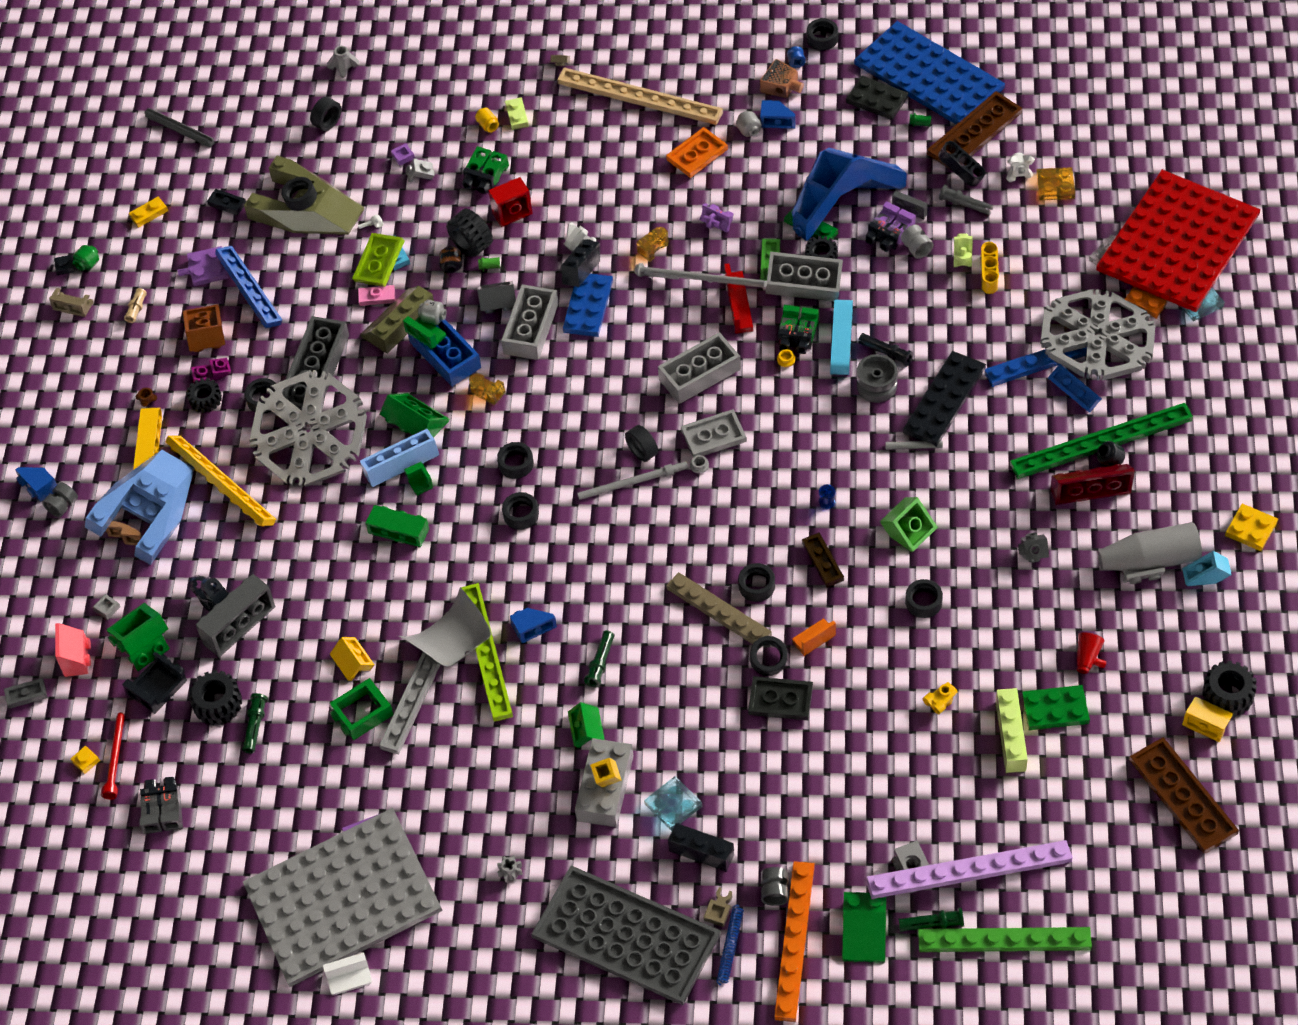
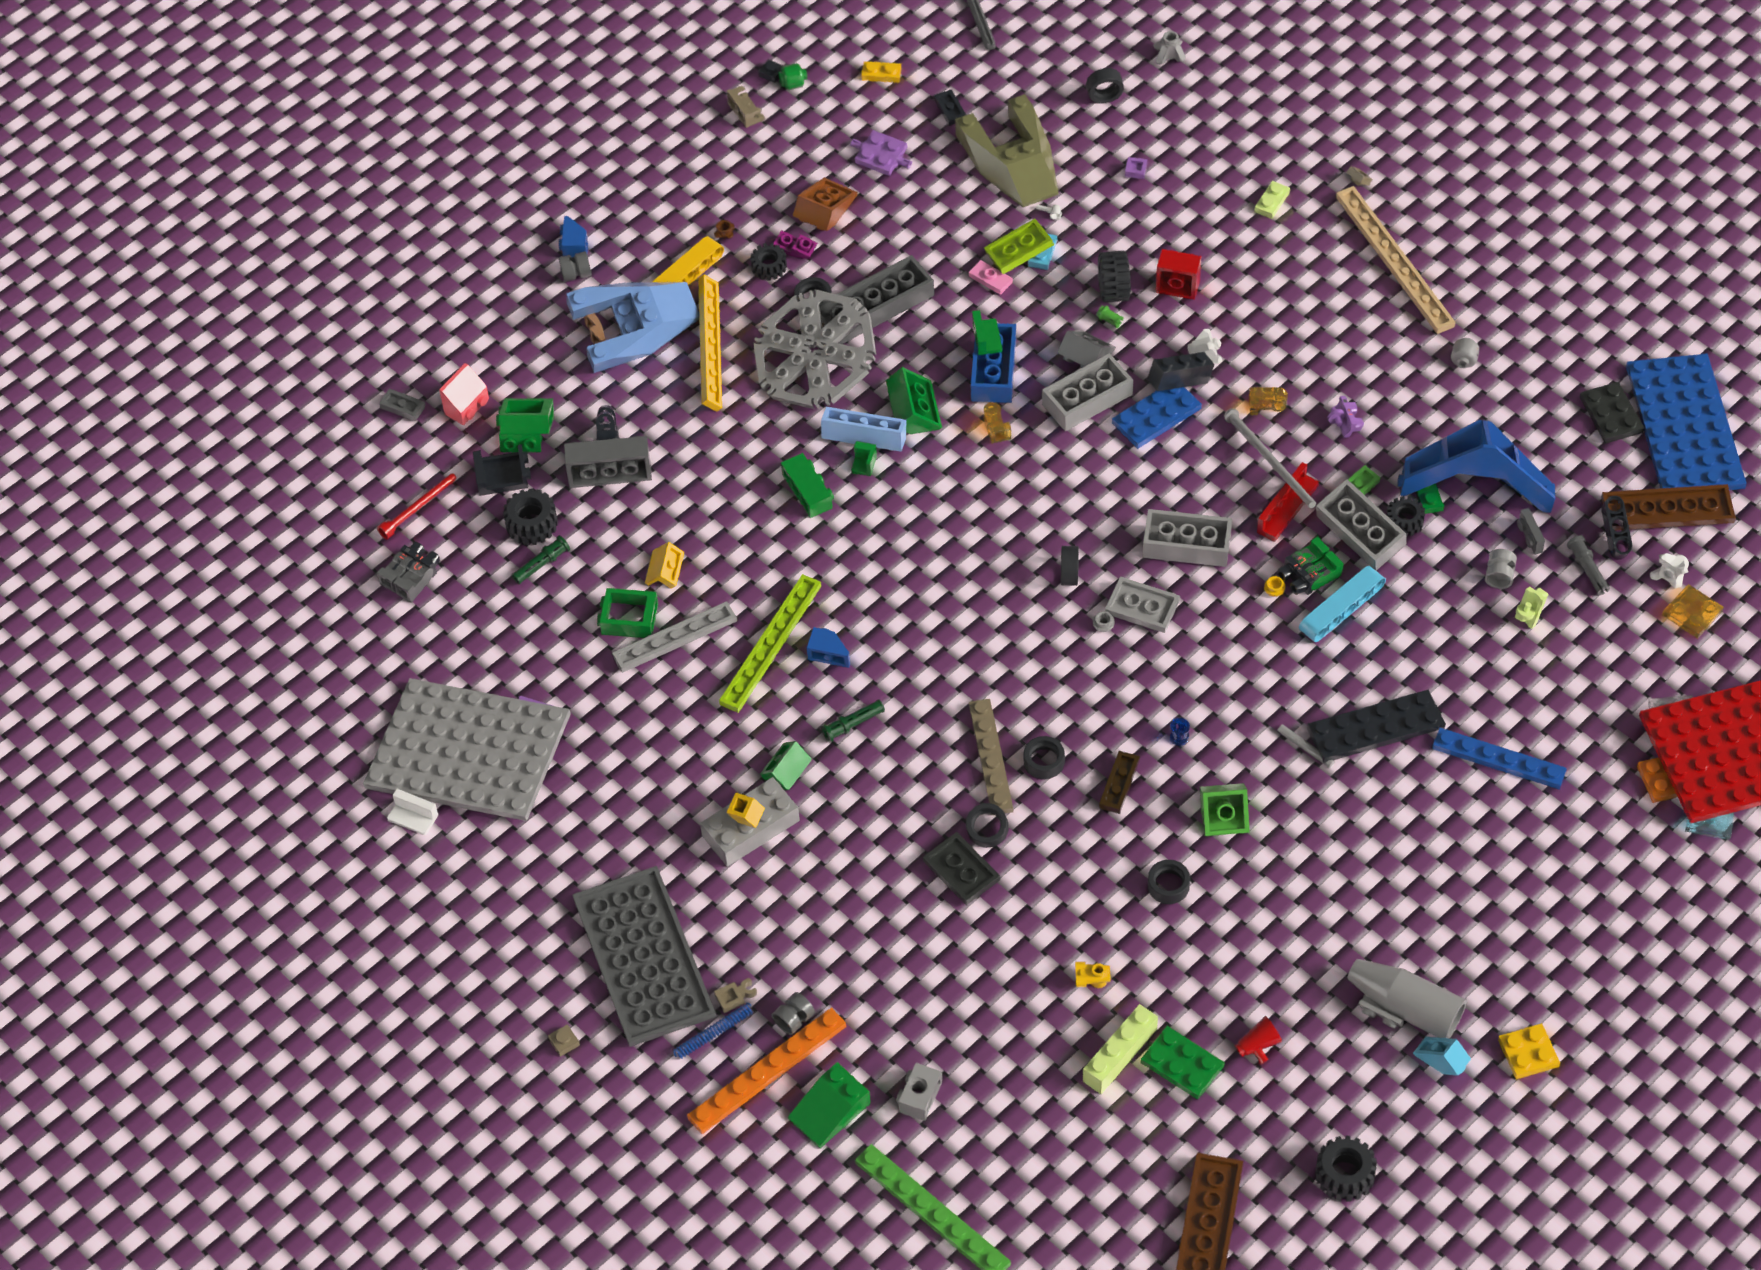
camera: 40 degrees right, 0 degrees up
yellow plate [71,746,100,774] -> none
light grey tile [92,594,121,620] -> none
tan pin [124,288,147,323] -> none
blue plate [215,246,282,328] -> none
black tyre [281,177,317,211] -> none
olive slope [360,286,434,354] -> none
light grey piece [399,587,491,667] -> none
light grey bracket [406,158,434,183] -> none
light grey head [418,300,446,325] -> none
black head [439,246,462,273] -> none
hips [462,146,509,194] -> none
yellow brick [475,108,499,133] -> none
black tyre [497,442,534,479] -> none
light grey gear [497,856,523,883] -> none
black tyre [502,492,539,530] -> none
light grey bar [577,461,688,500] -> none
clear light blue plate [644,776,702,831] -> none
orange plate [666,127,728,178] -> none
black brick [668,823,734,872] -> none
nougat torso [760,59,804,98] -> none
blue slope [760,100,796,129] -> none
blue wheel [787,46,806,68] -> none
orange panel [792,618,836,656] -> none
black tyre [806,18,838,50] -> none
dark grey wheel [857,354,898,403] -> none
black pin [858,333,913,367] -> none
hips [865,201,916,252] -> none
lavender plate [866,840,1073,899] -> none
dark green pin [898,908,964,932] -> none
green pin [909,113,931,127] -> none
yellow beam [980,242,999,294] -> none
green plate [1010,402,1193,479] -> none
dark grey brick [1018,533,1049,562] -> none
light grey plate [1040,289,1156,381] -> none
blue plate [1048,364,1102,413] -> none
dark red slope [1050,464,1135,505] -> none
black head [1097,441,1126,467] -> none
yellow panel [1182,697,1233,743] -> none

